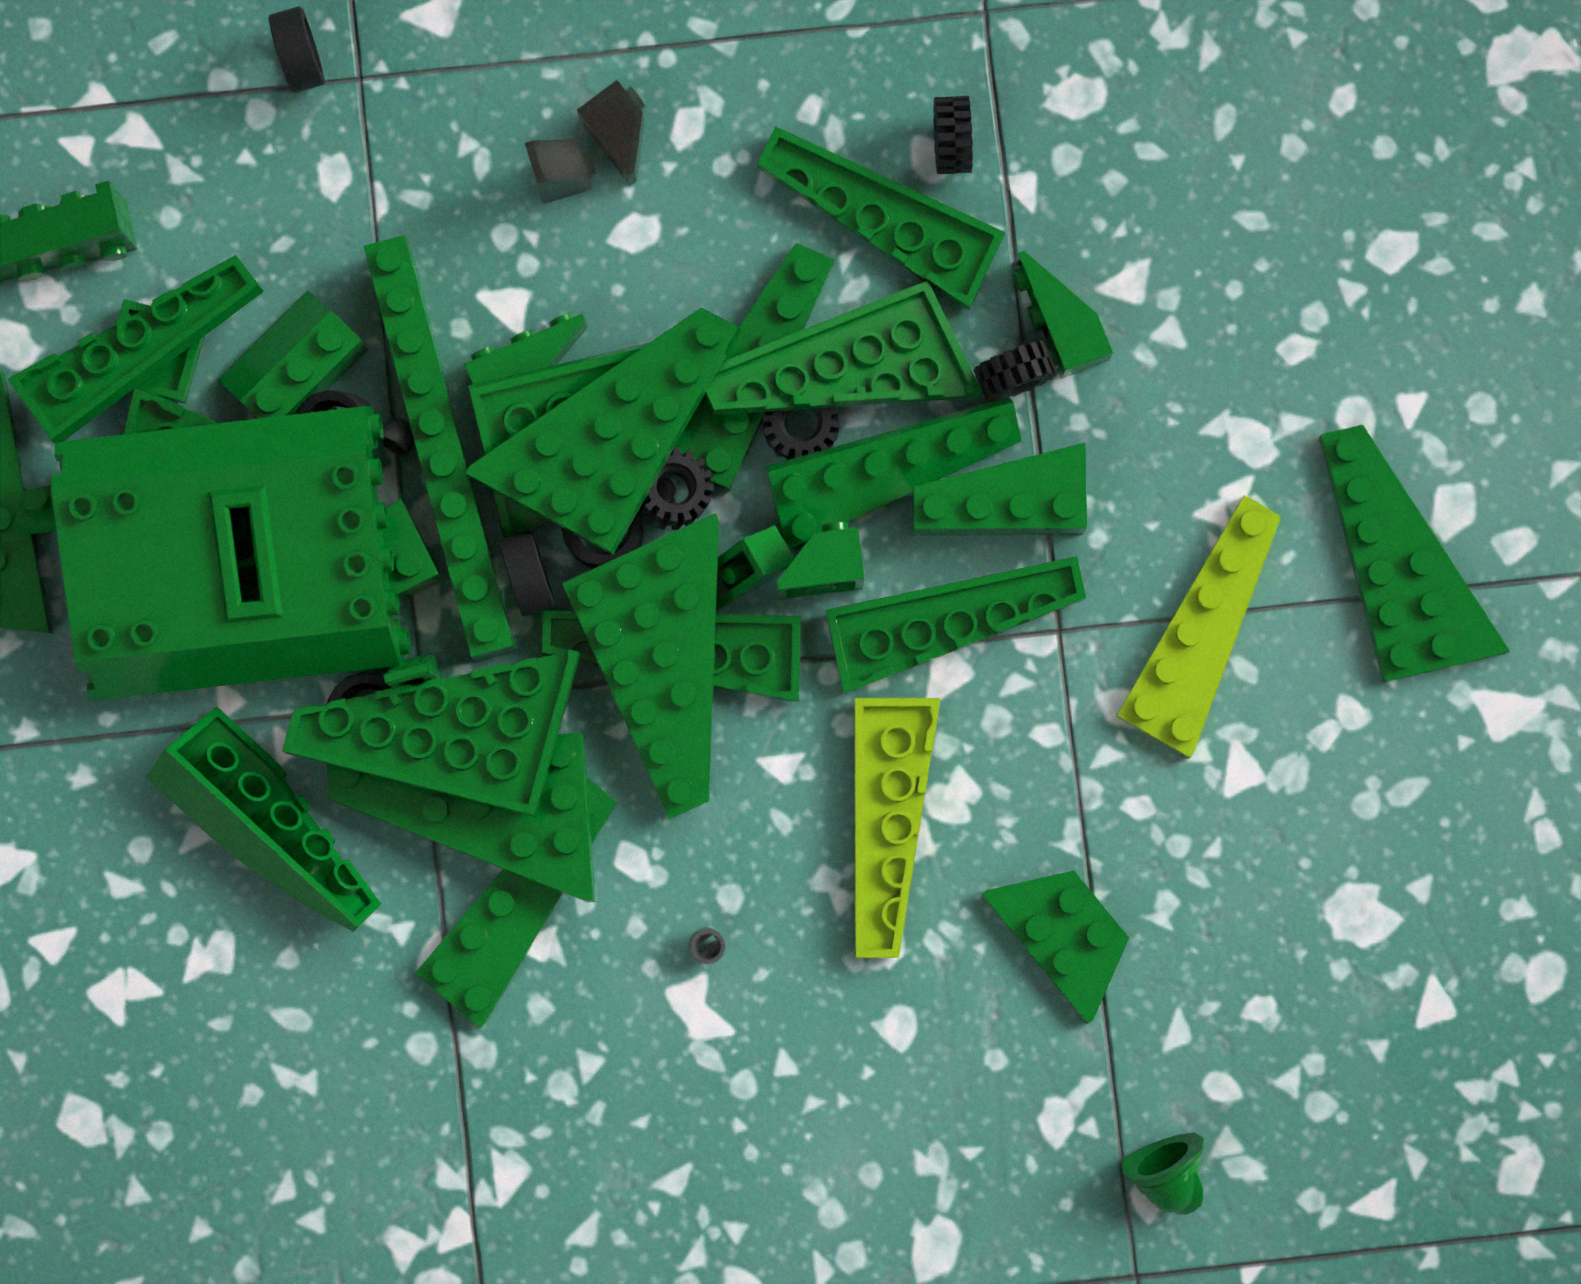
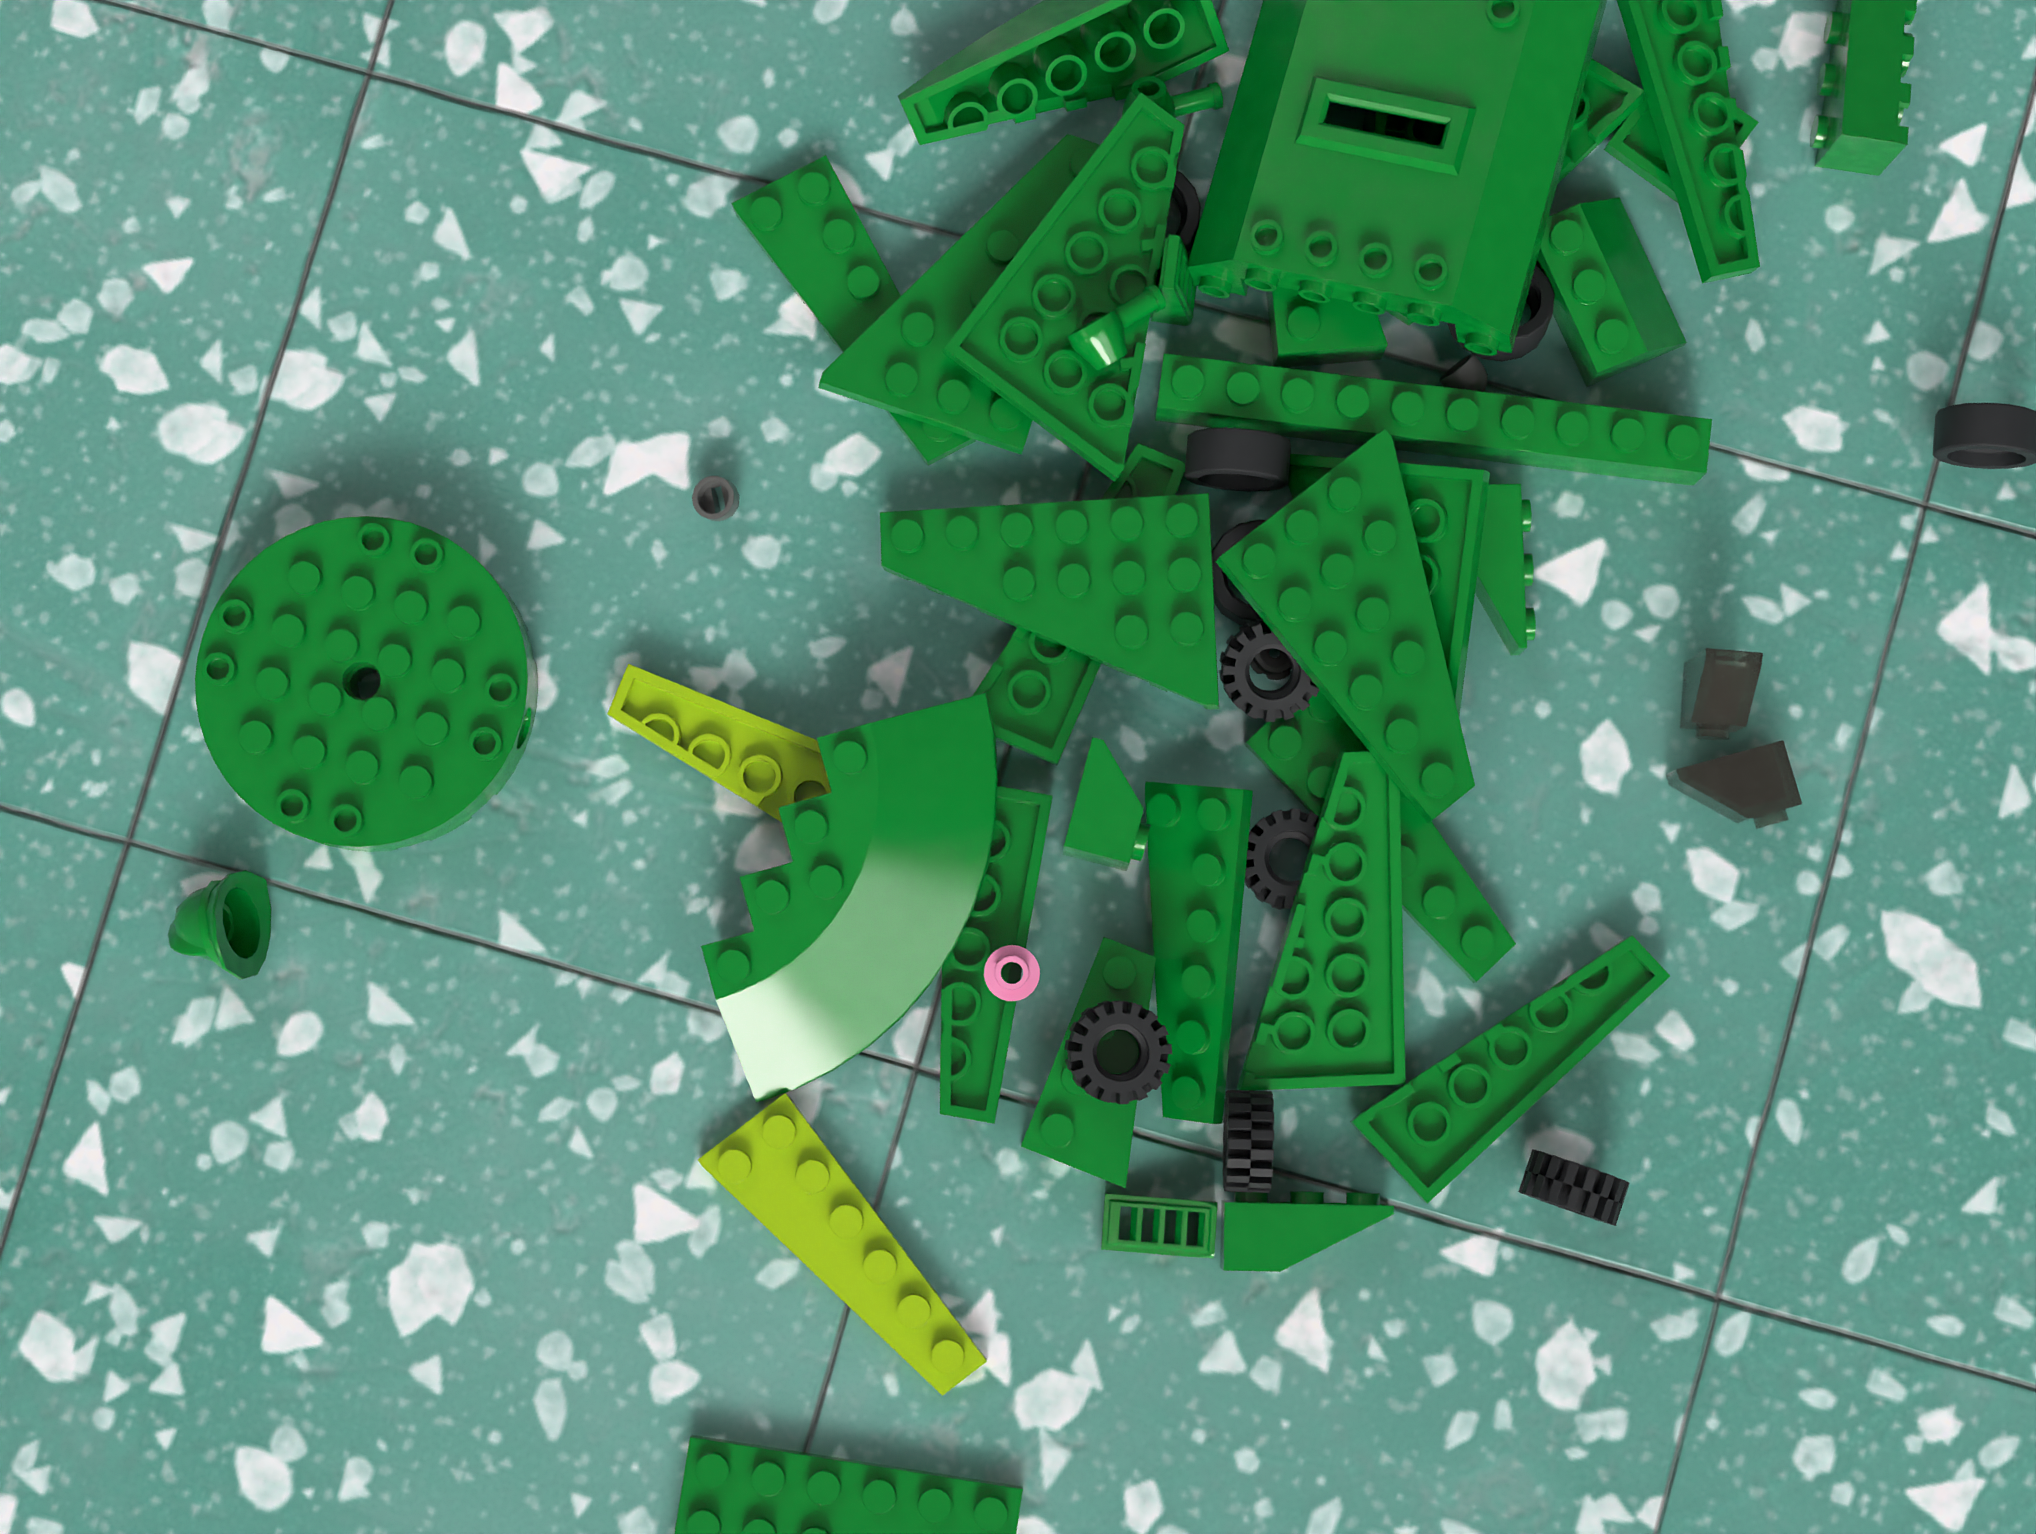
camera: 115 degrees right, 0 degrees up
green slope [716,525,794,612] -> none
green wing [981,871,1129,1024] -> none
none -> green brick [195,516,538,852]
none -> green brick [701,693,998,1103]
none -> bright pink plate [984,945,1040,1001]
none -> black tyre [1064,1000,1172,1104]
none -> green bar [1066,284,1166,371]
none -> green slope [1101,1193,1218,1259]
none -> green bar [1122,76,1223,118]

